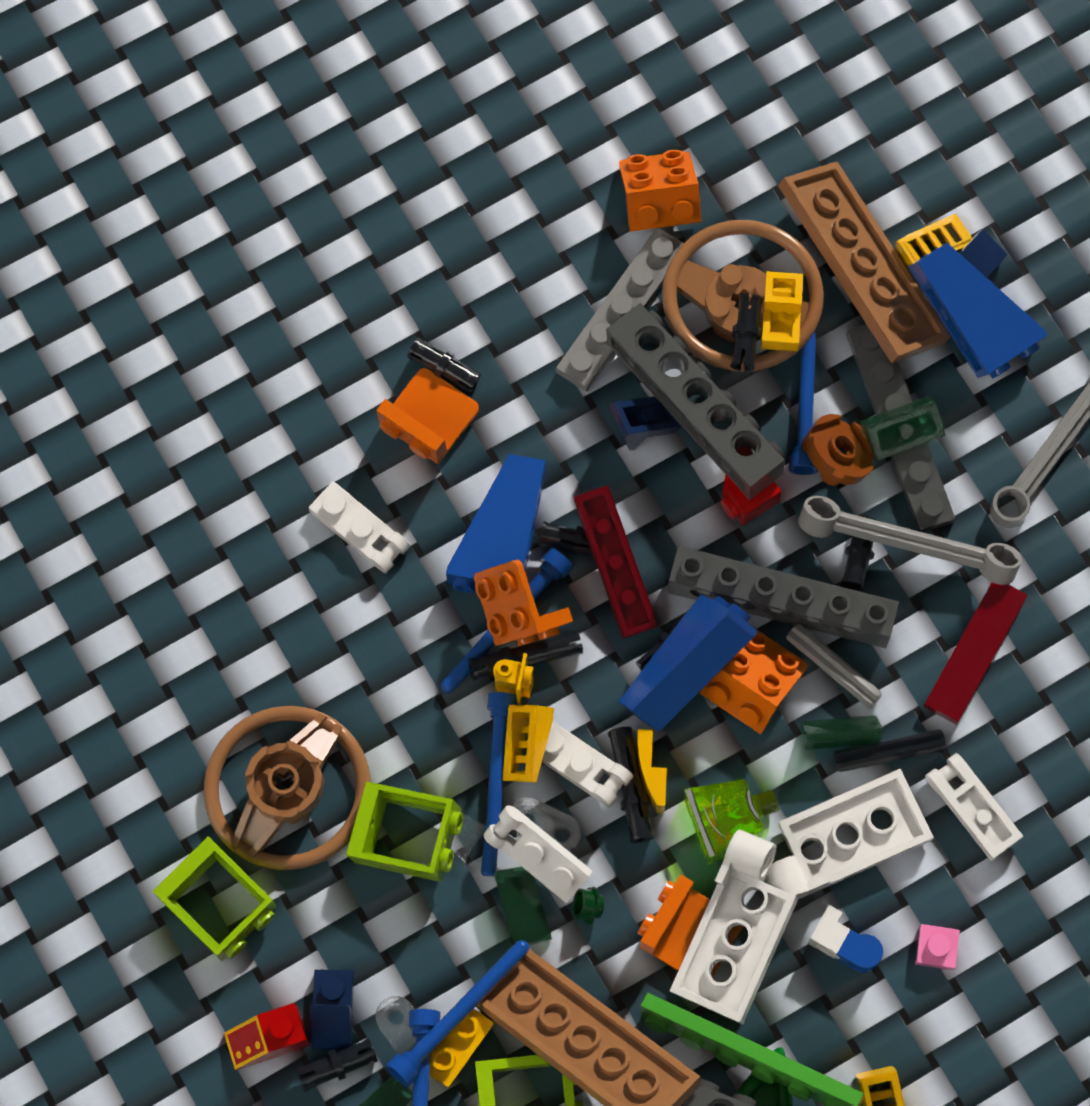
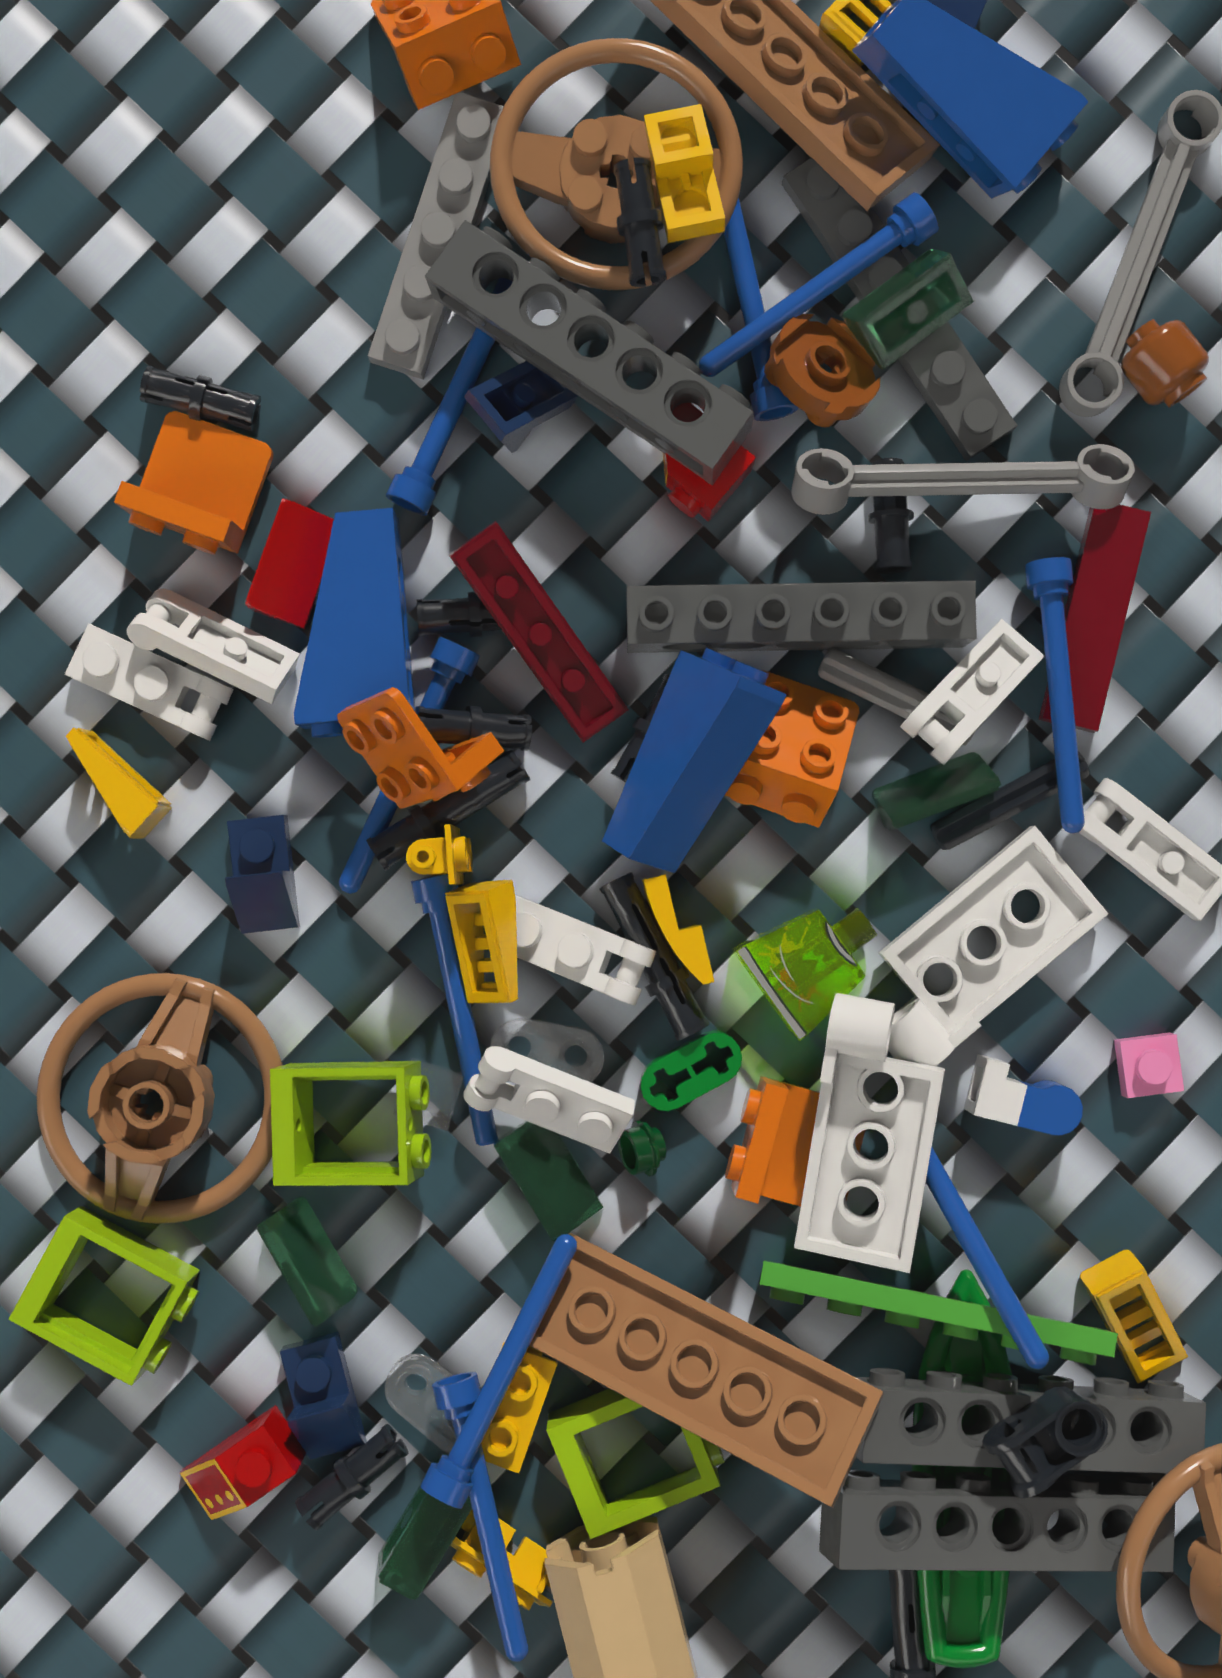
camera: 20 degrees left, 15 degrees up
none -> yellow slope [66,728,172,839]
none -> white plate [127,589,300,704]
none -> dark blue slope [225,815,300,934]
none -> red slope [245,498,334,629]
none -> clear green slope [257,1196,358,1327]
none -> blue piece [386,278,513,516]
none -> black pin [415,706,532,751]
none -> green beam [640,1030,742,1111]
none -> blue piece [699,192,939,377]
none -> white plate [900,619,1045,765]
none -> blue piece [926,1147,1049,1369]
none -> blue piece [1025,557,1085,833]
none -> dark orange head [1121,319,1209,408]

